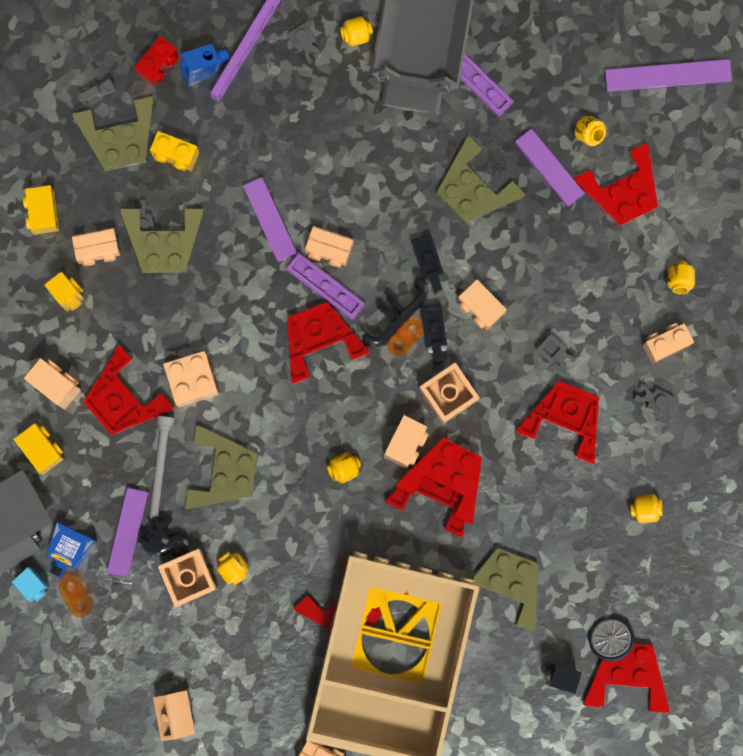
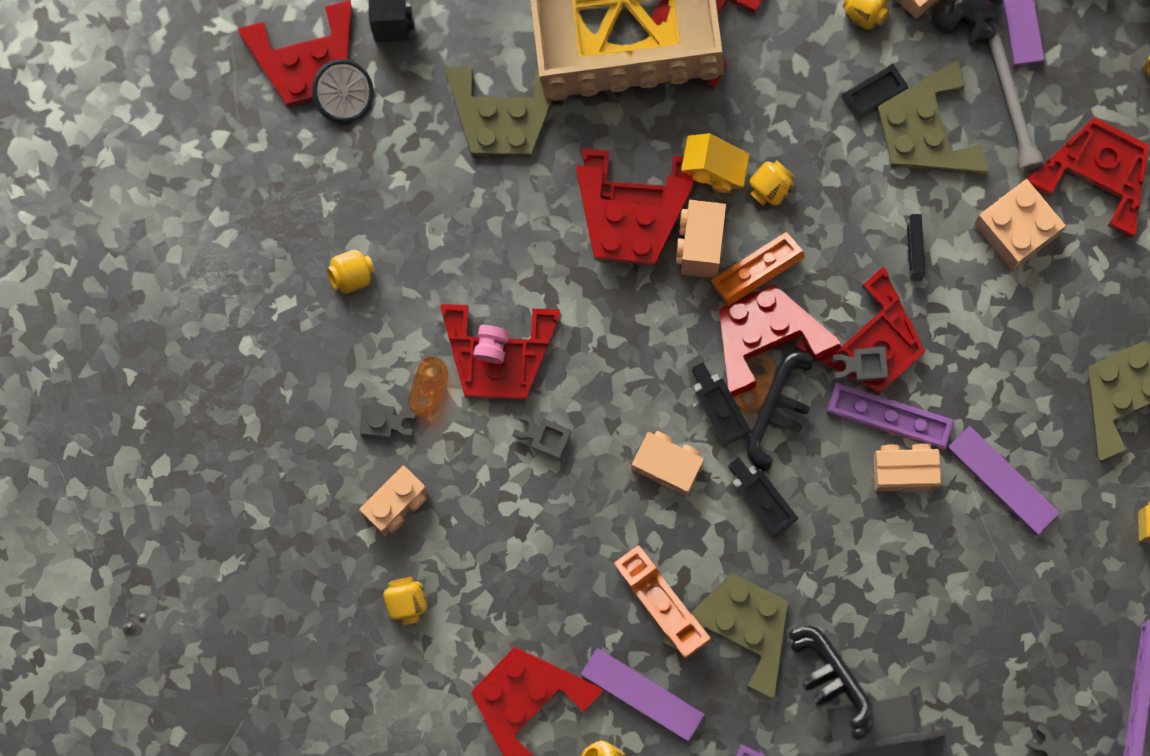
camera: 165 degrees right, 5 degrees down
light nougat brick [419,363,480,424] -> none
none -> clear orange plate [408,357,448,418]
none -> bright pink wheel [473,325,510,364]
none -> slope [614,545,711,659]
none -> yellow brick [681,133,749,193]
none -> orange plate [710,232,805,306]
none -> wing [719,284,841,398]
none -> black piece [789,625,874,741]
none -> dark grey plate [832,347,888,382]
none -> black tile [842,64,909,121]
none -> black tile [906,214,925,281]

